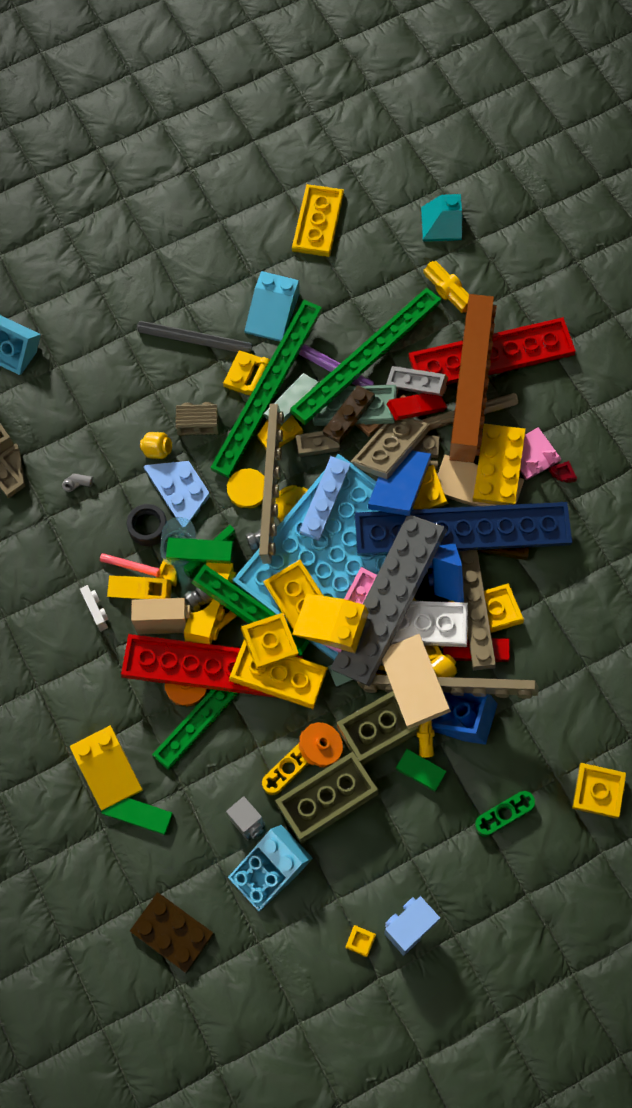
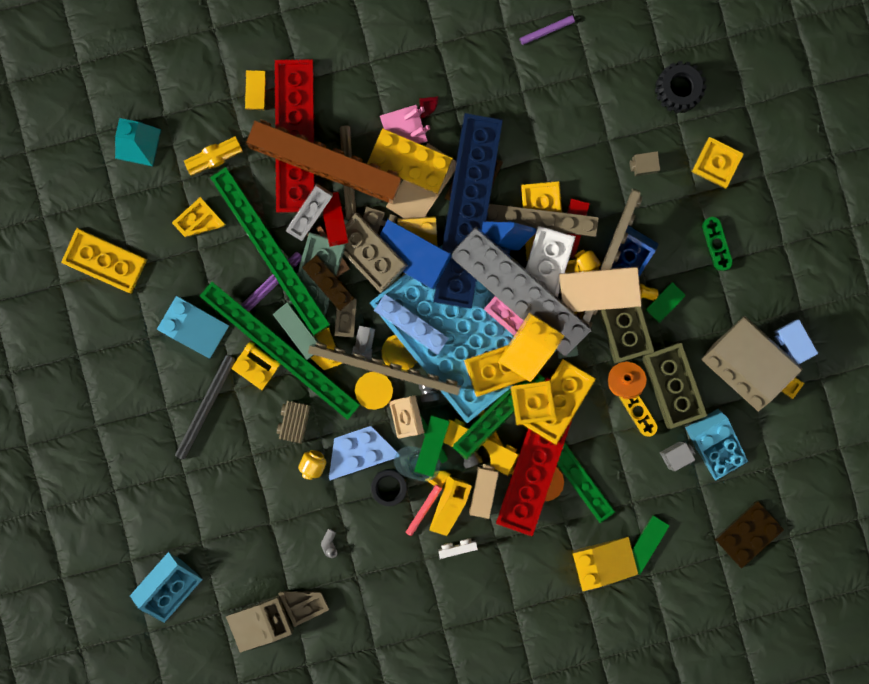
camera: 80 degrees left, 20 degrees up
none -> yellow wing [172,197,225,237]
none -> yellow tile [245,71,266,110]
none -> light grey piece [351,326,375,360]
none -> tan tile [389,395,424,439]
none -> dark tan brick [630,151,660,176]
none -> dark tan slope [701,316,803,412]

